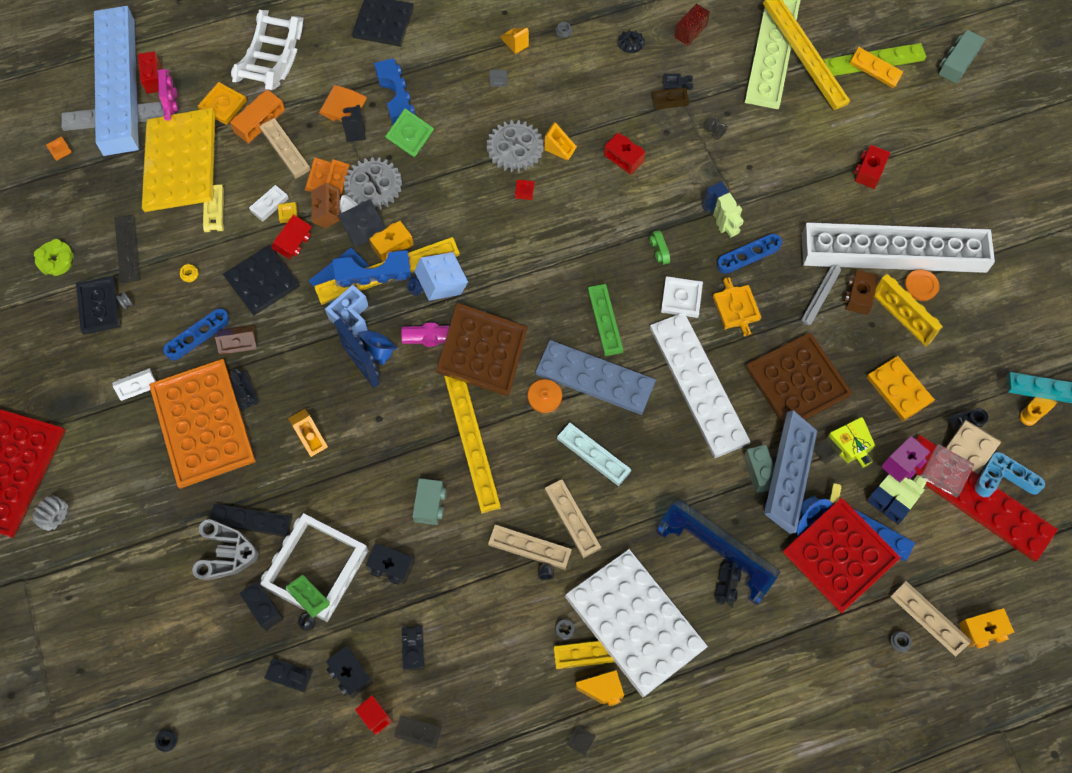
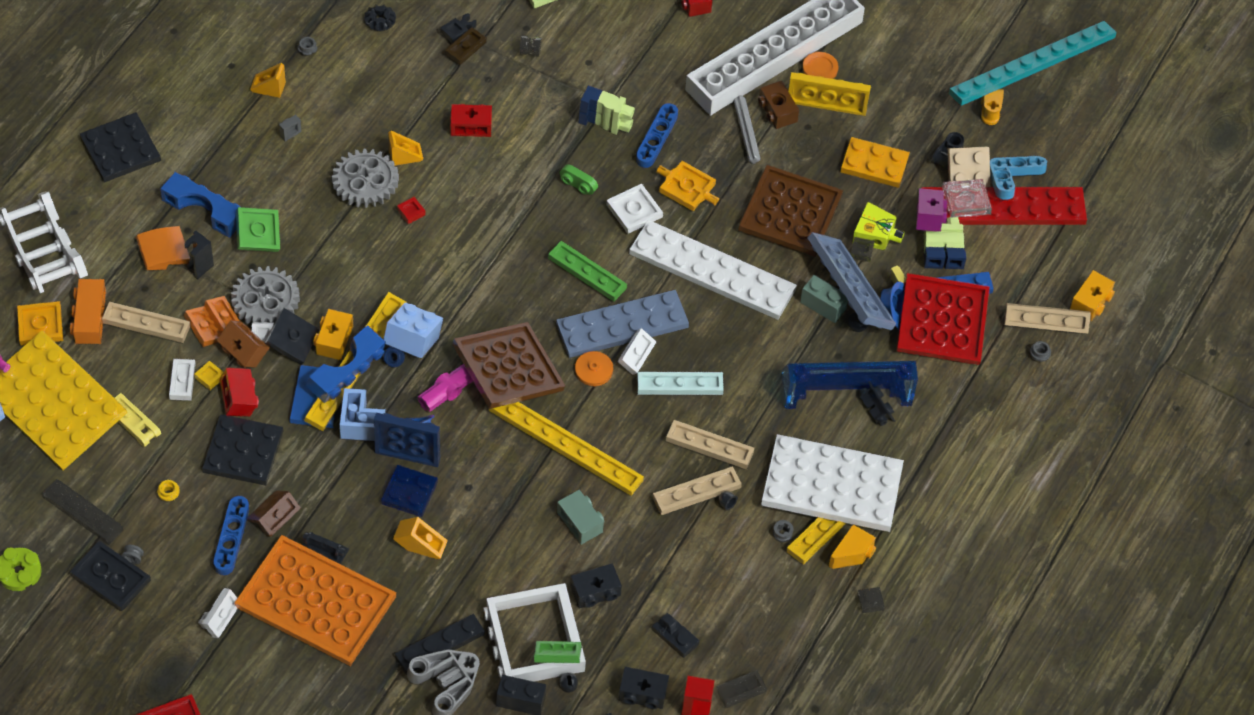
camera: 45 degrees left, 10 degrees down
none -> clear blue plate [381,465,438,517]
none -> white plate [618,328,656,375]

